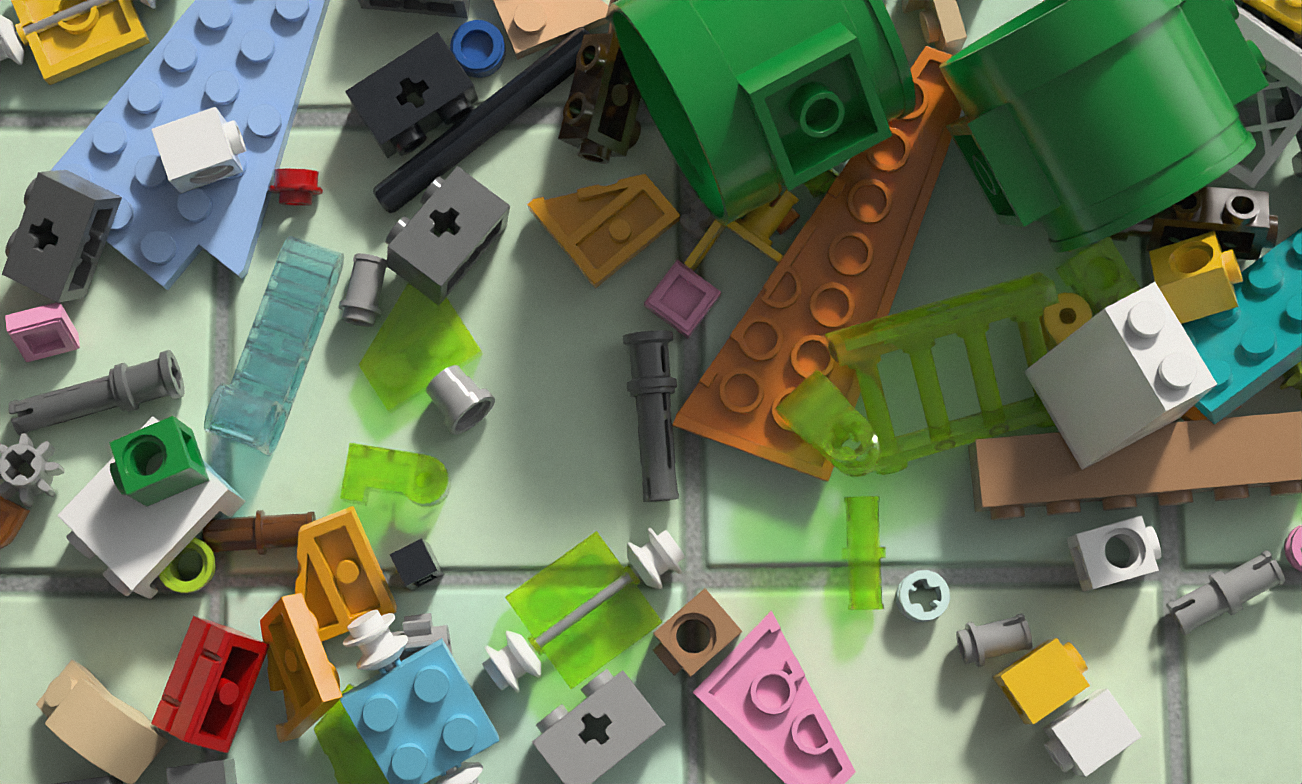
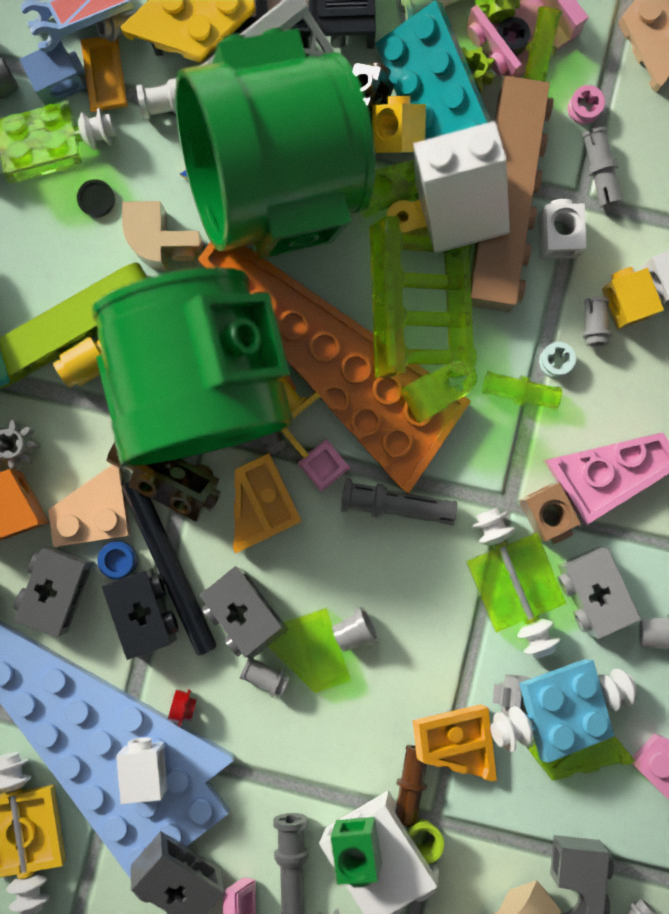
camera: 80 degrees left, 5 degrees up
red brick [151,616,270,753] -> none
clear light blue beam [204,236,344,456] -> none
light orange wing [260,593,343,743] -> none
clear neon green leg [340,443,451,508] -> none
black piece [389,538,444,590] -> none

